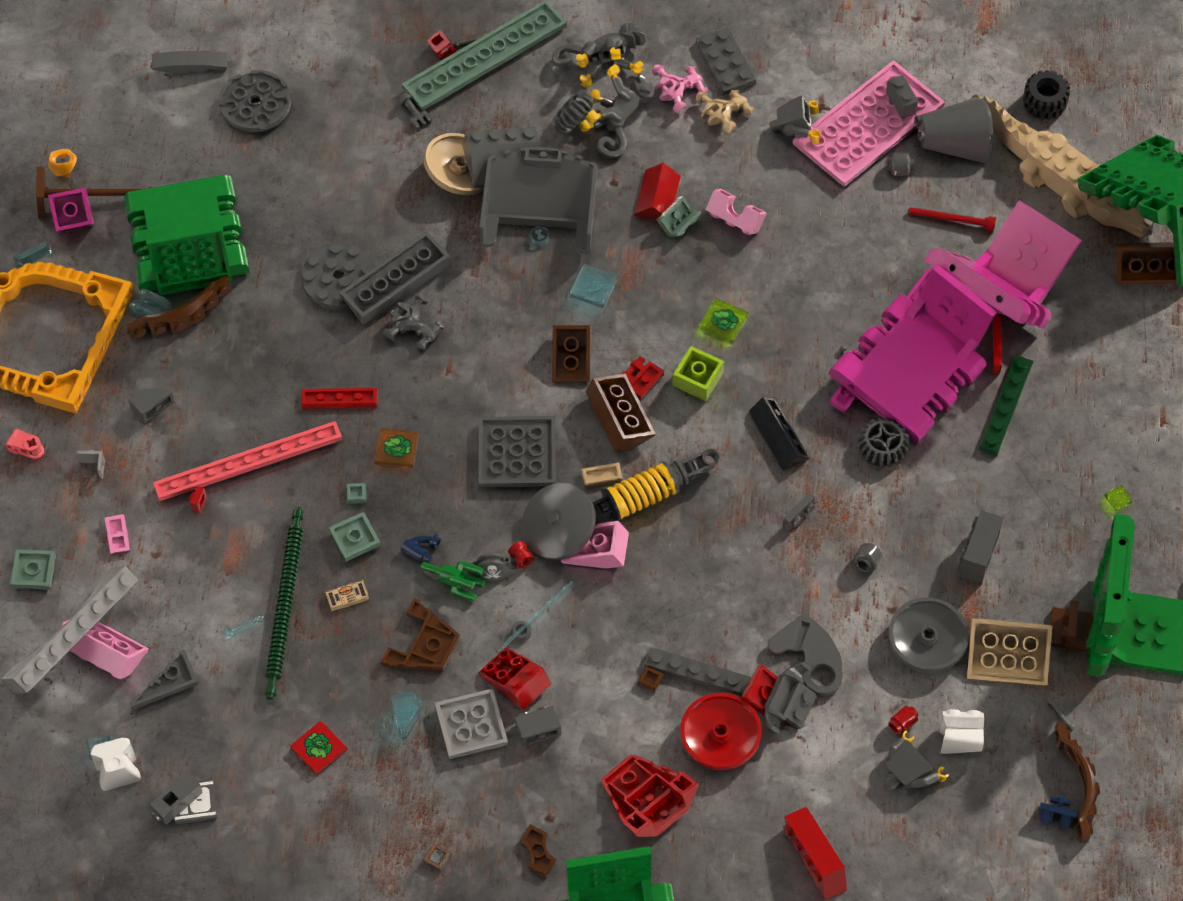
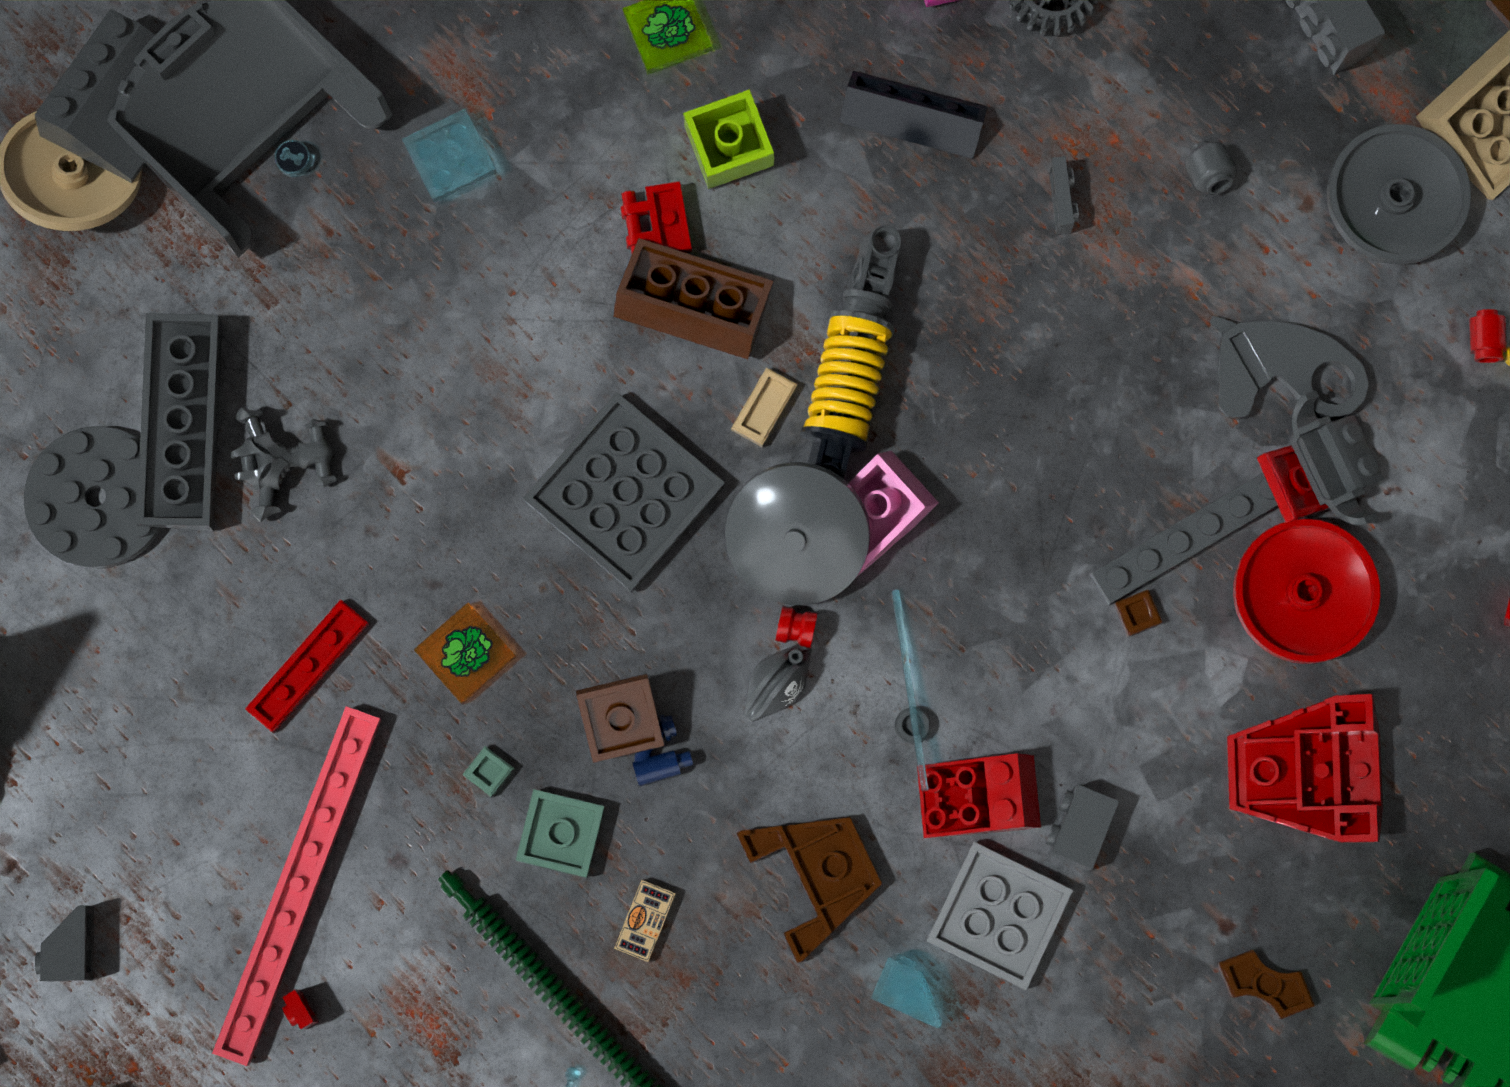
camera: 50 degrees left, 20 degrees up
green plant [421,561,486,602] -> none
reddish brown slope [552,325,592,382] -> none
none -> reddish brown bracket [576,674,664,763]

